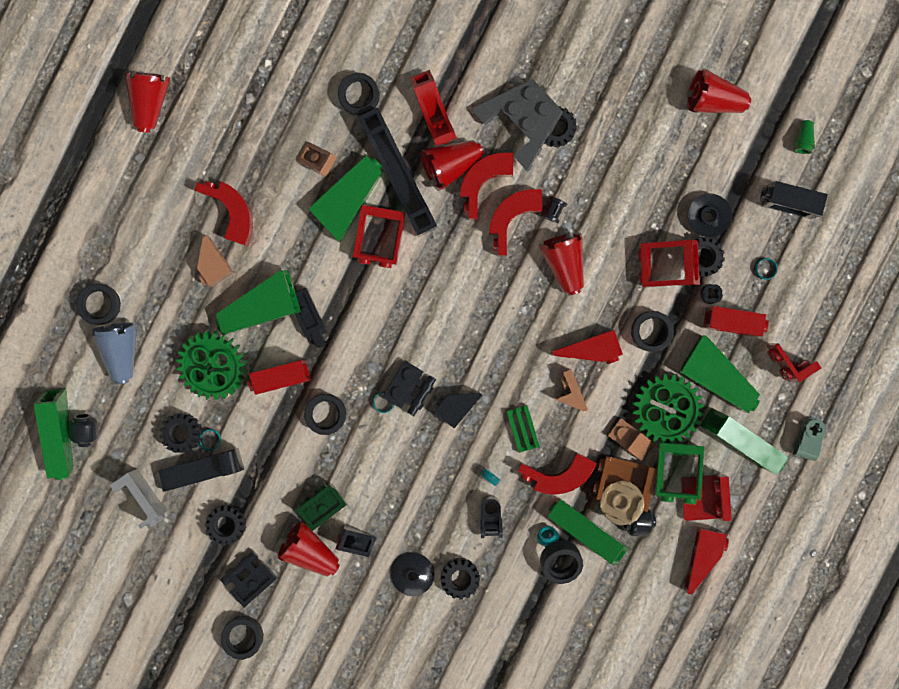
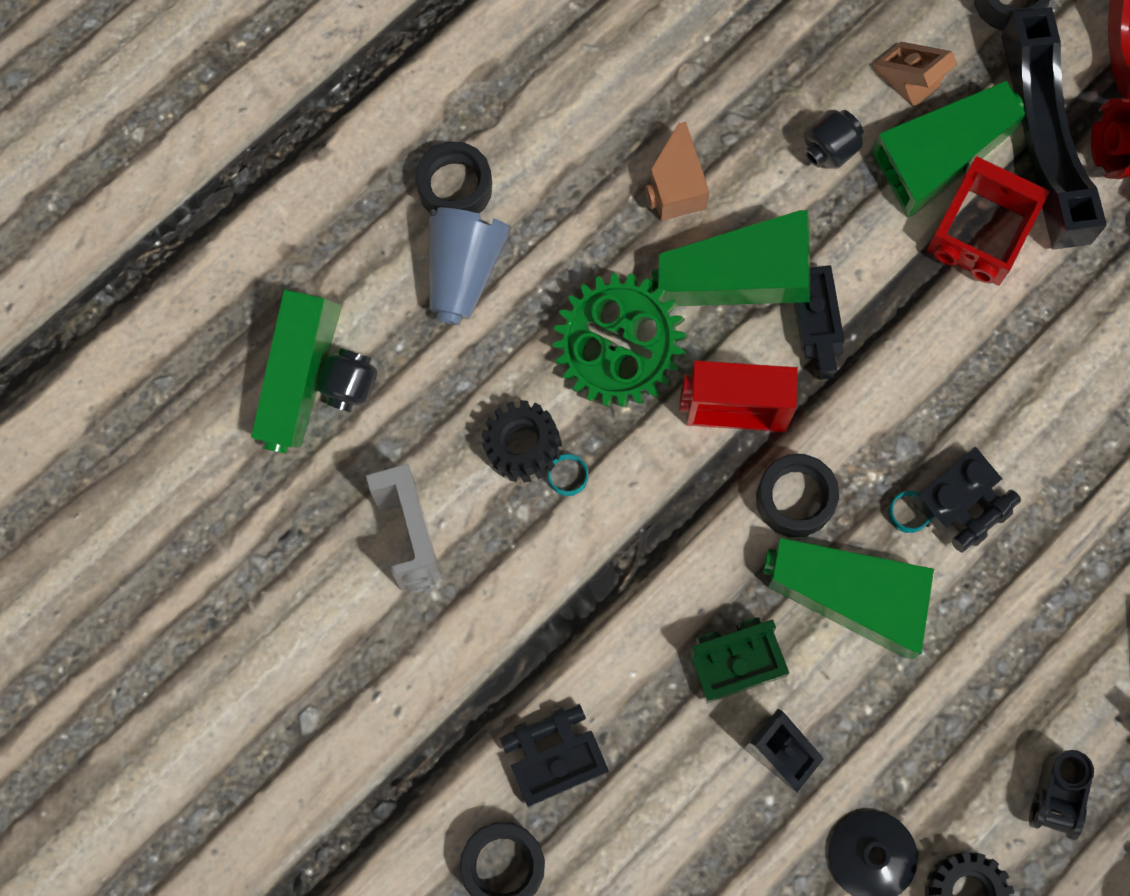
camera: 20 degrees right, 15 degrees down
black beam [157,448,244,492] -> none
red arch [194,181,253,247] -> none
black tyre [205,505,246,546] -> none
red cone [277,521,340,577] -> none
black slope [434,392,483,428] -> none
teal axle [480,468,501,486] -> none
none -> green slope [763,538,934,660]
none -> black head [804,110,864,169]

